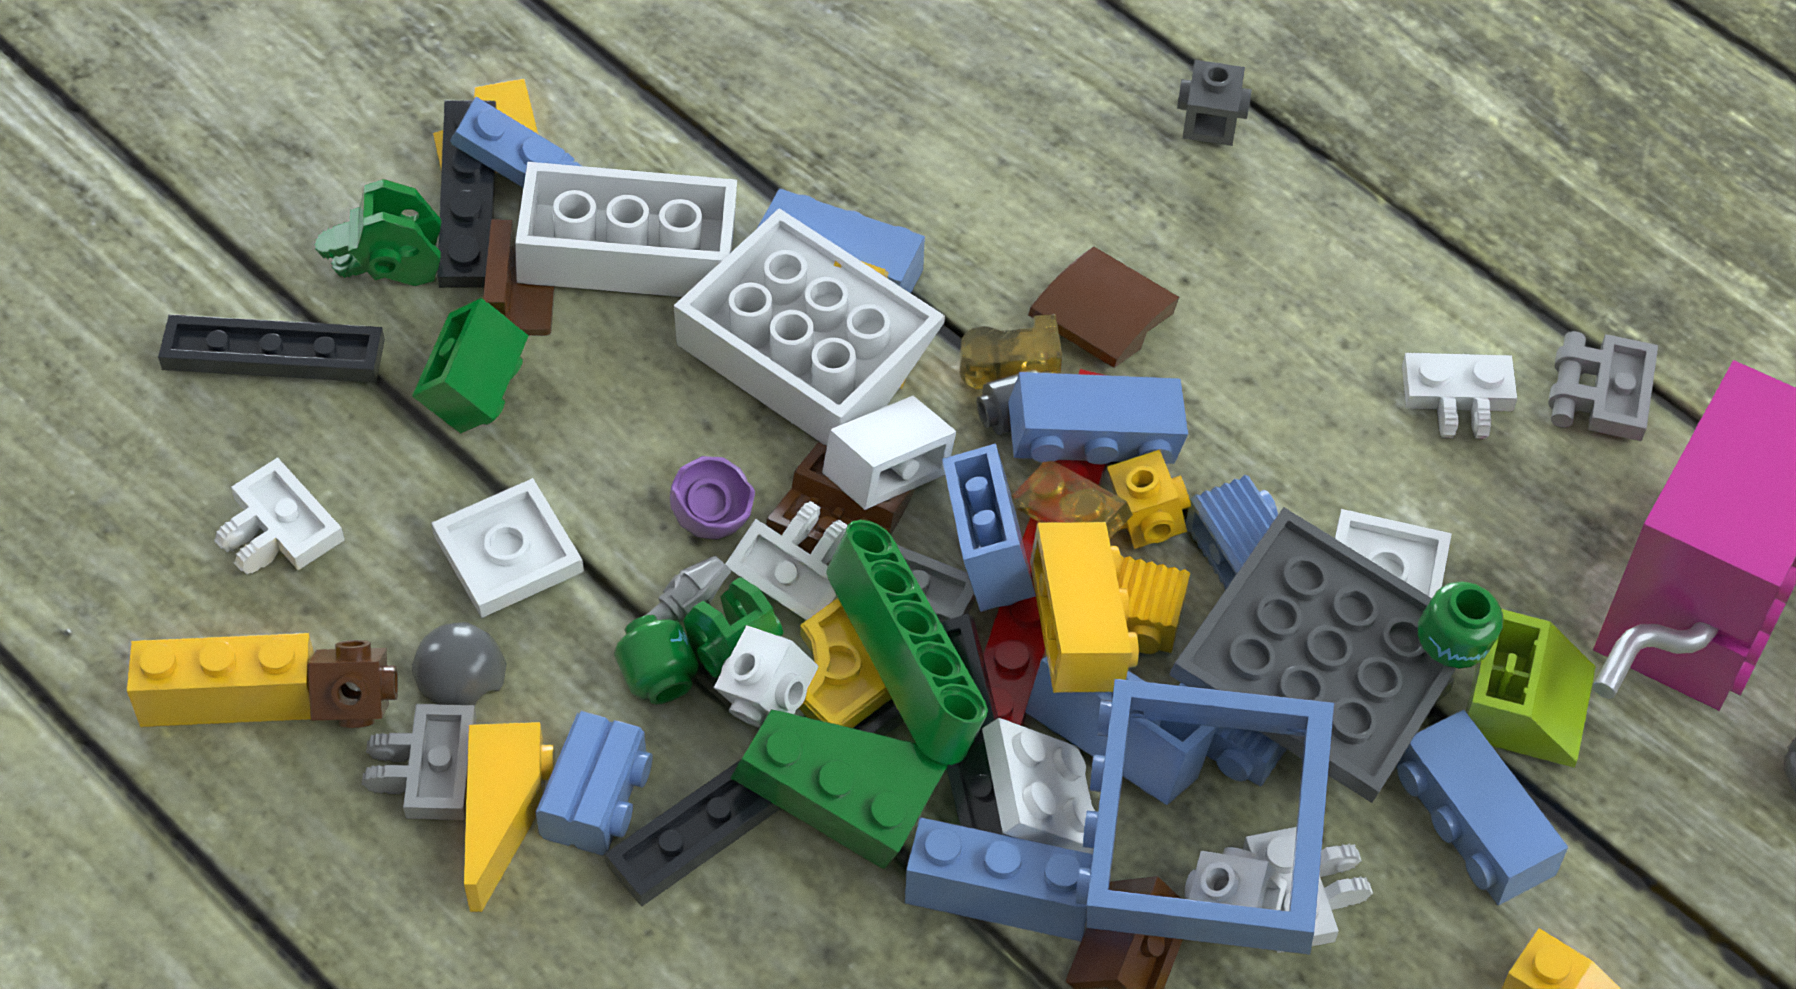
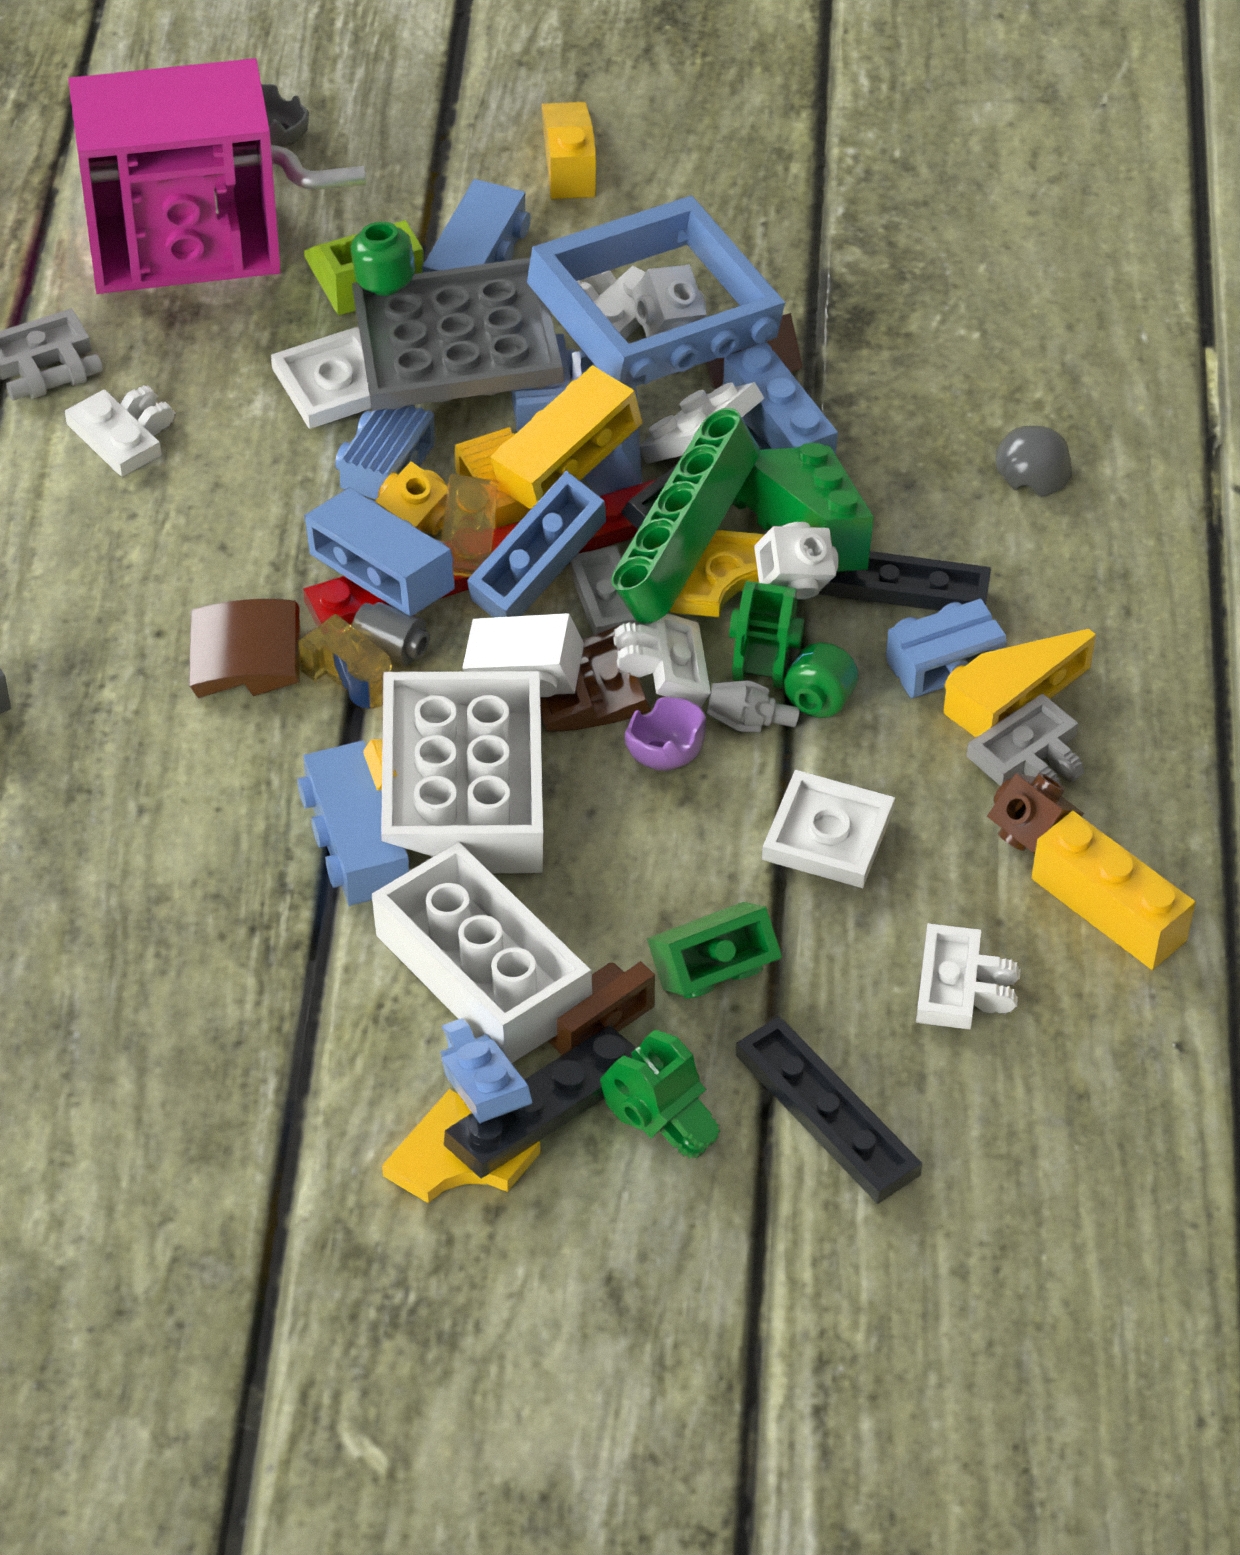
camera: 130 degrees left, 5 degrees down
dark grey hair [412,622,507,706] -> none

